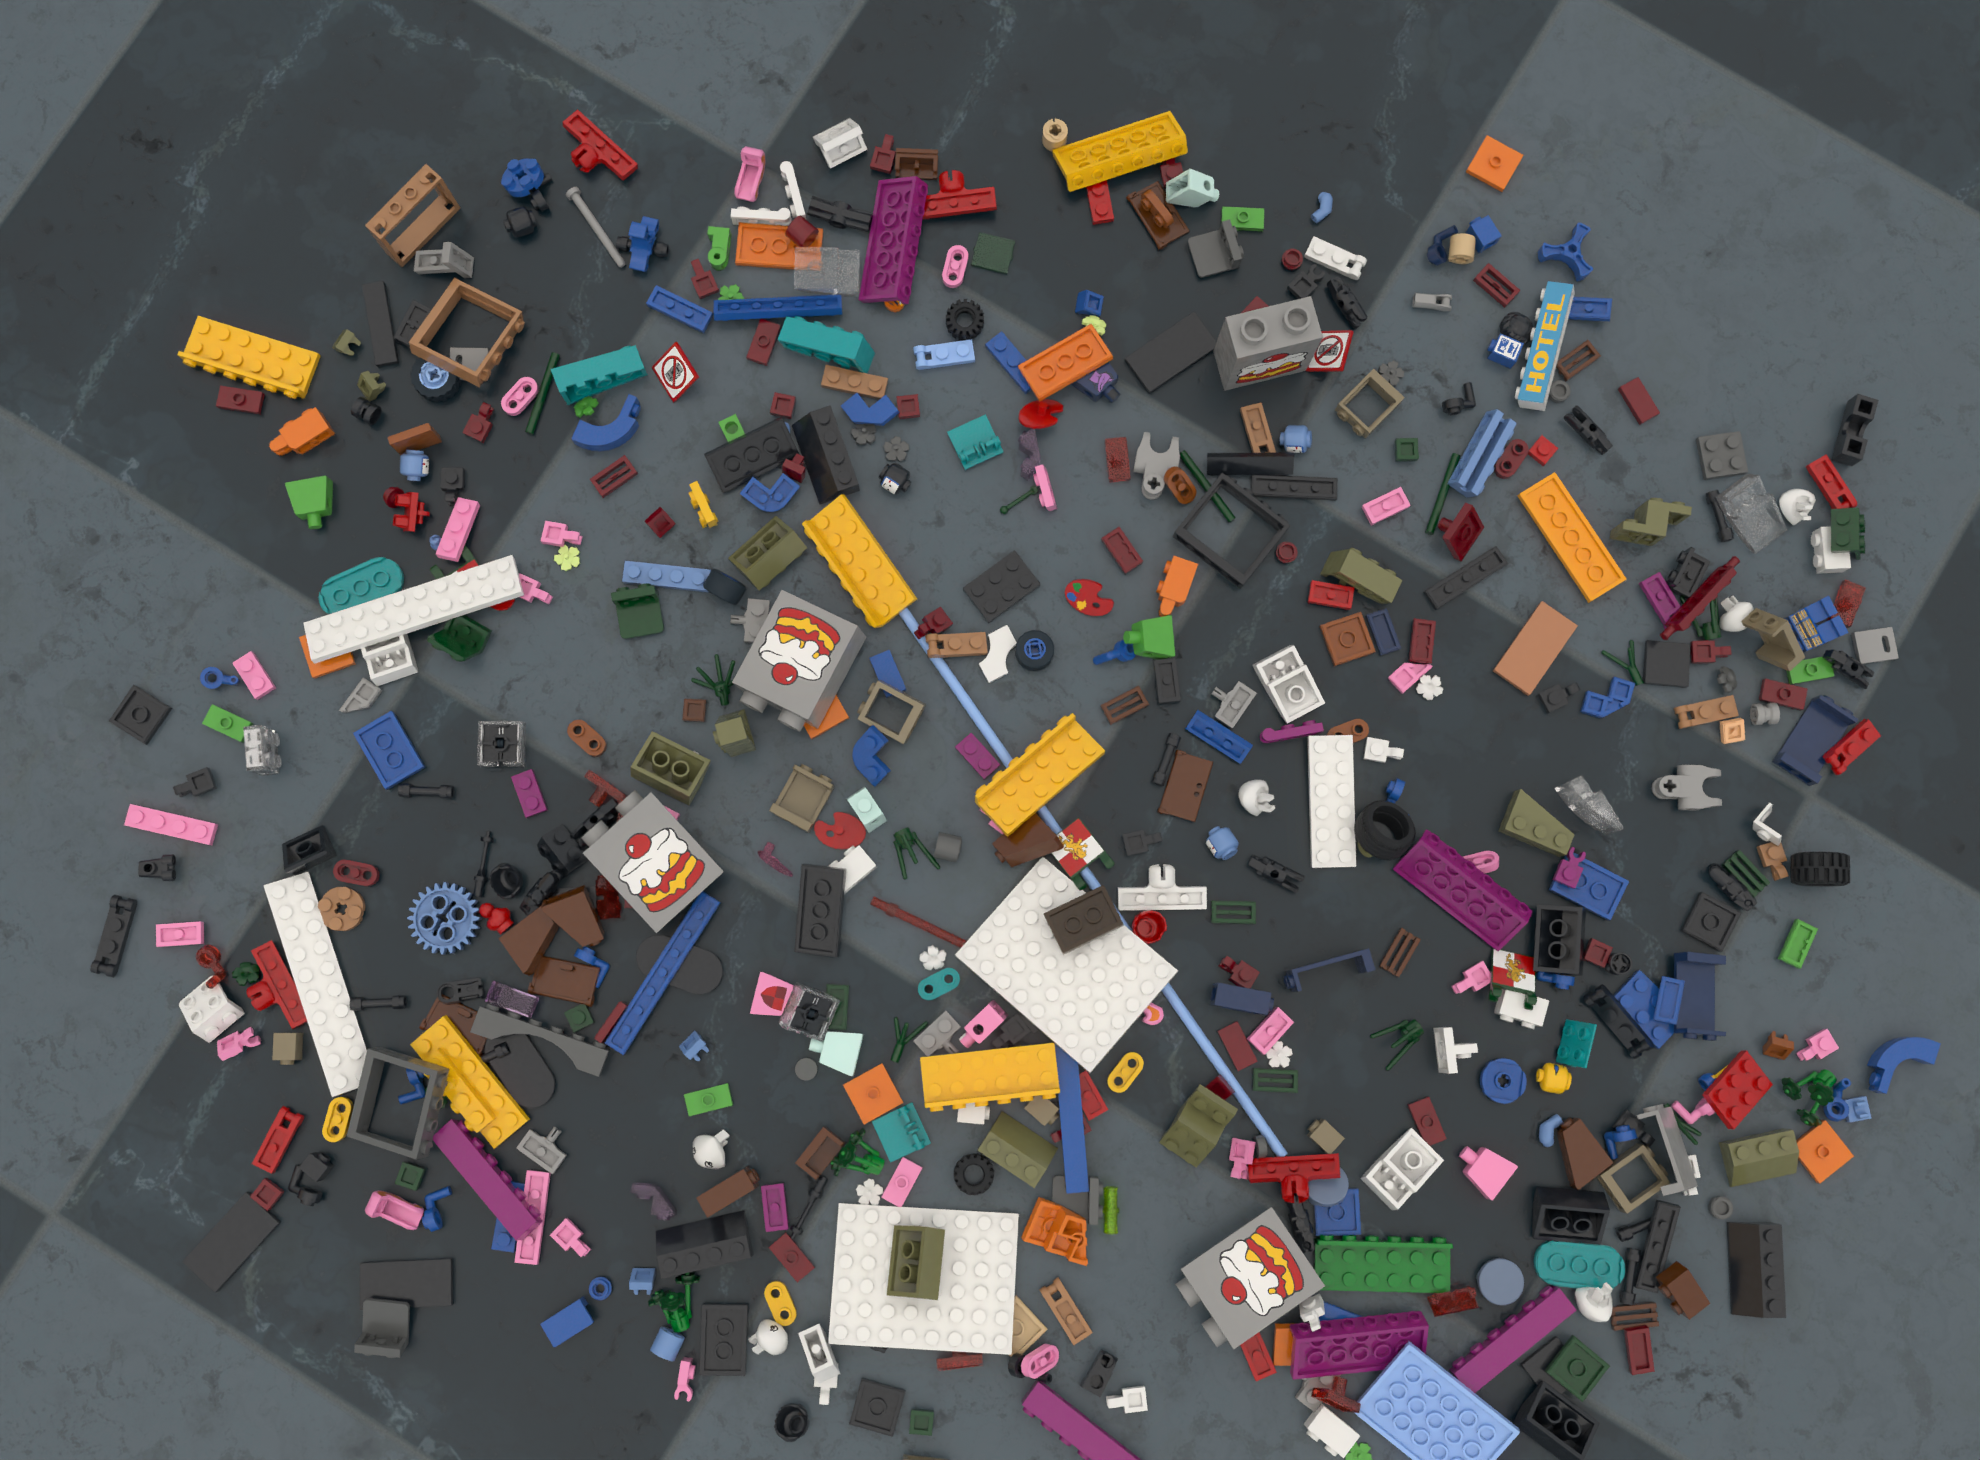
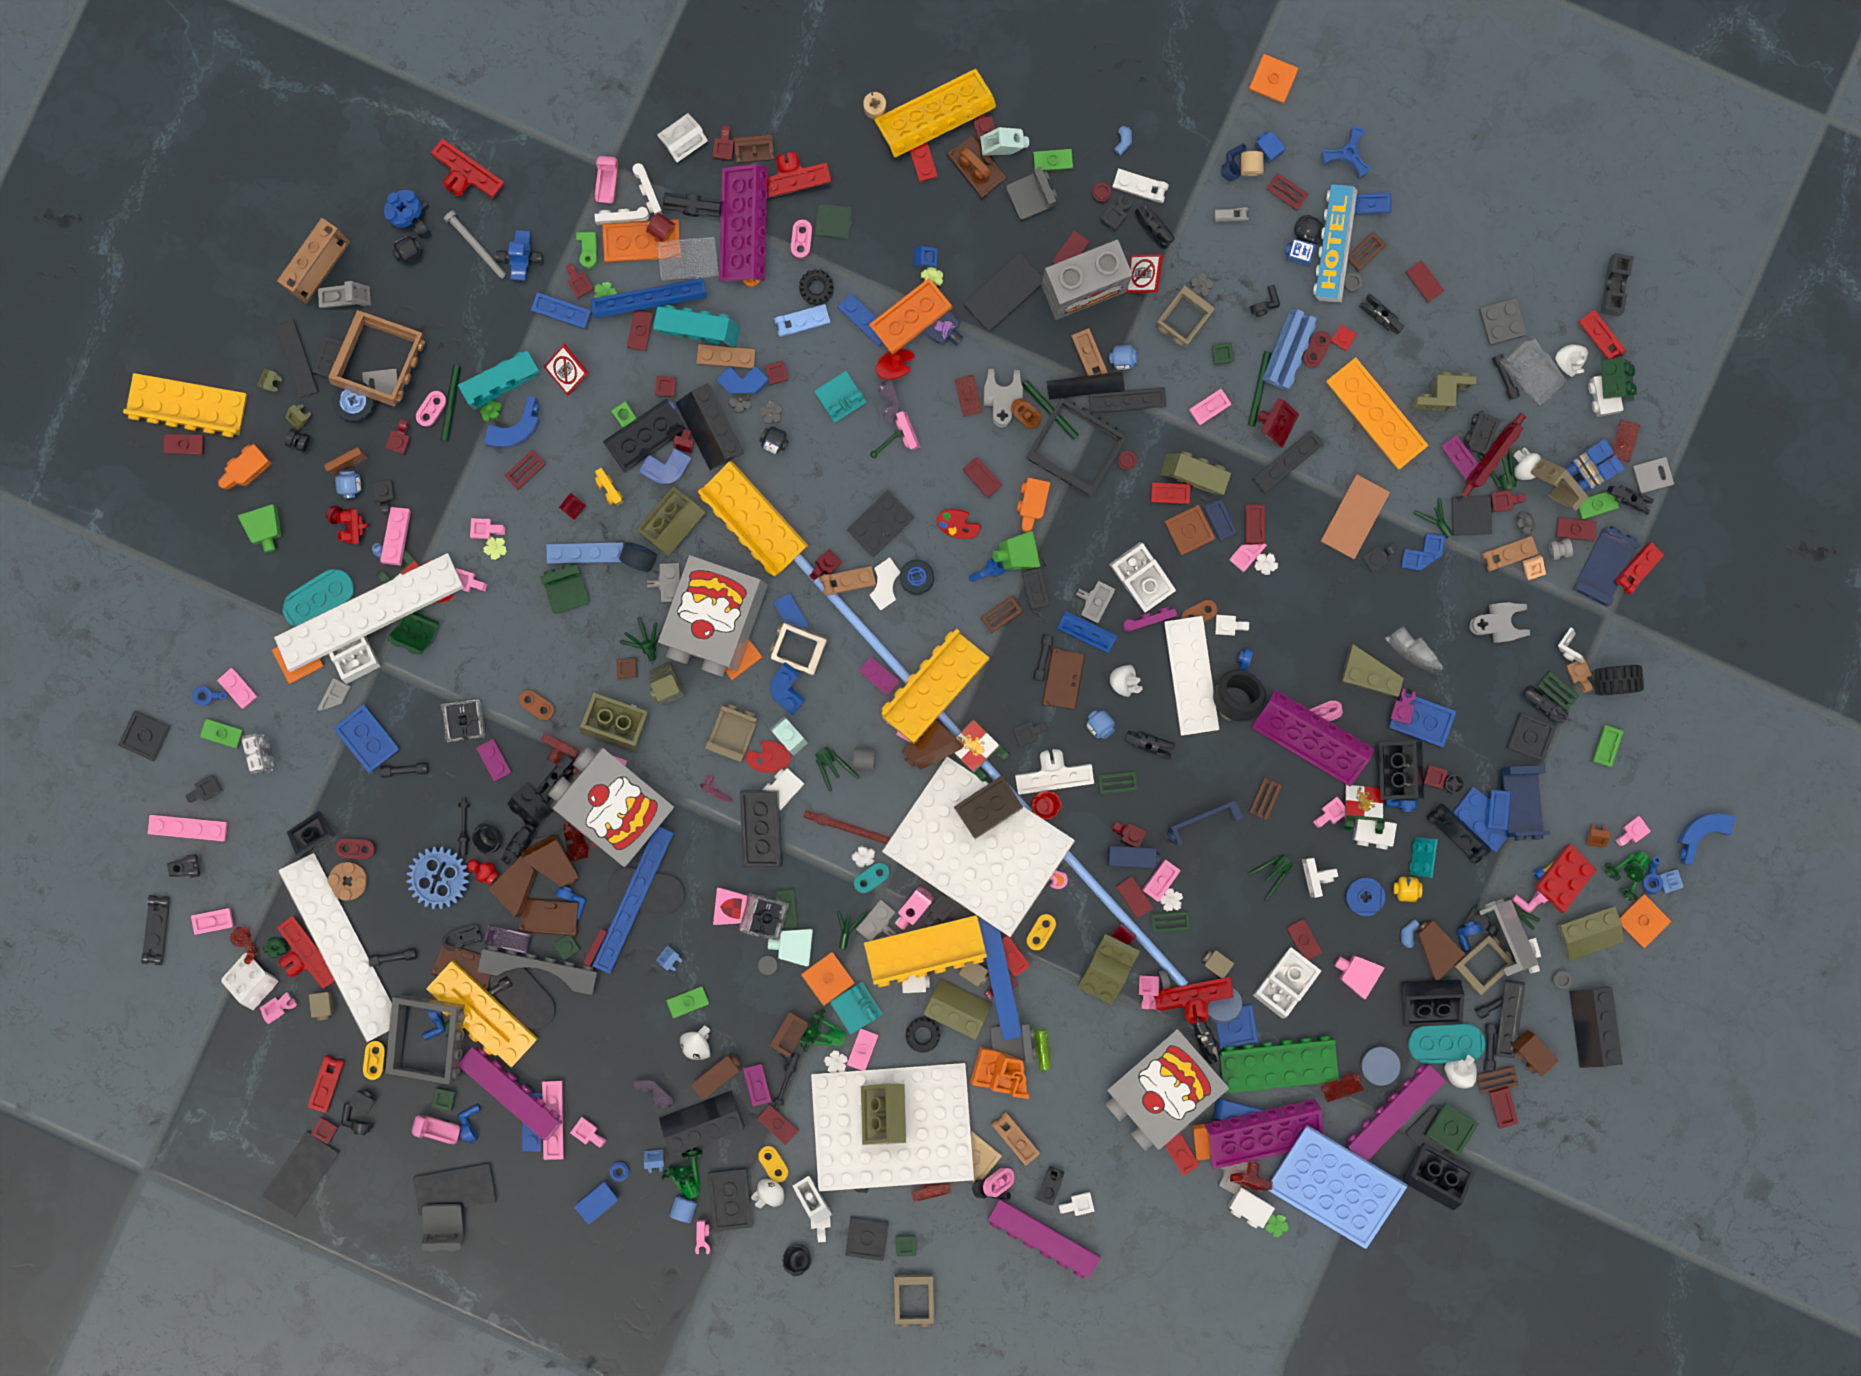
camera: 10 degrees left, 5 degrees up
light grey plate [516,1127,567,1174] -> none
white plate [1299,1294,1325,1331] -> none

